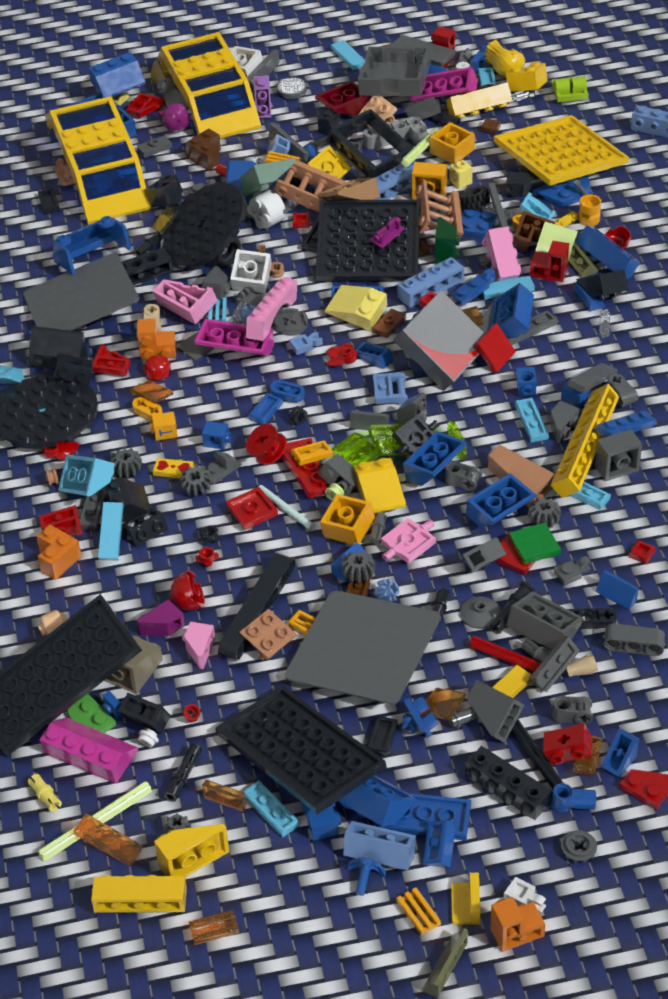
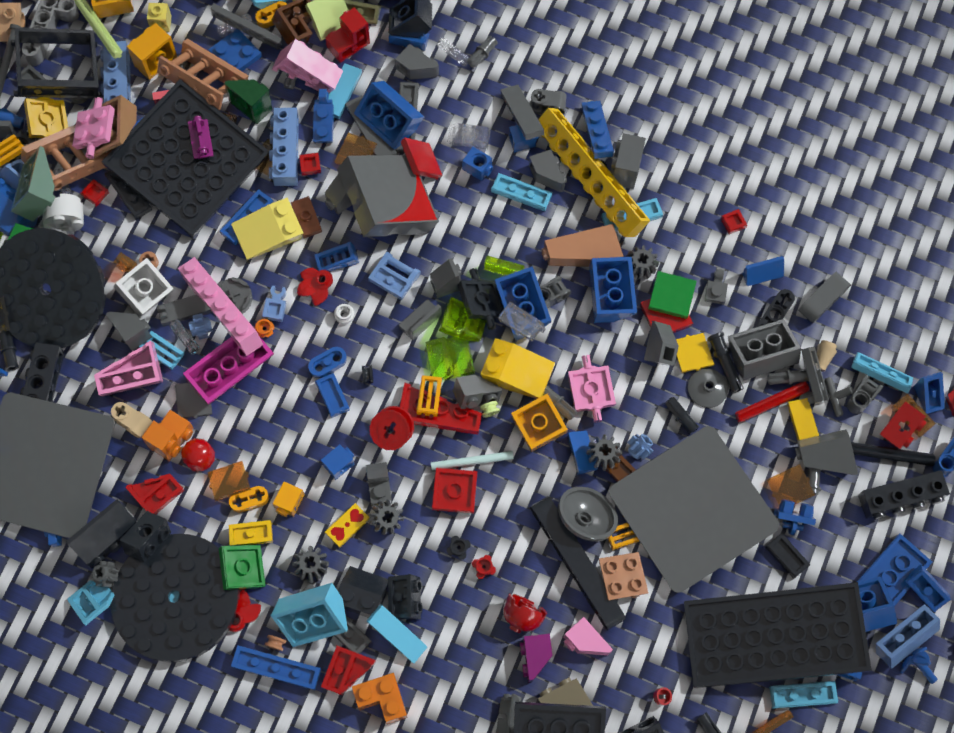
camera: 60 degrees left, 25 degrees up
black tyre [459,185,490,210] -> none
none -> bright pink plate [72,97,115,159]
none -> dark grey gear [92,561,119,588]
none -> green tile [219,545,266,590]
none -> yellow plate [228,520,273,546]
none -> blue plate [231,645,321,690]
none -> orange plate [254,319,274,338]
none -> white plate [334,304,354,324]
none -> dark grey slope [395,44,439,79]
none -> clear brick [447,122,491,150]
none -> dark grey axle [467,36,498,68]
none -> clear panel [498,302,545,342]
none -> dark grey dish [558,487,618,541]
none -> yellow piece [676,333,714,373]
none -> dark grey piece [824,377,854,417]
none -> medium azure tile [851,352,913,394]

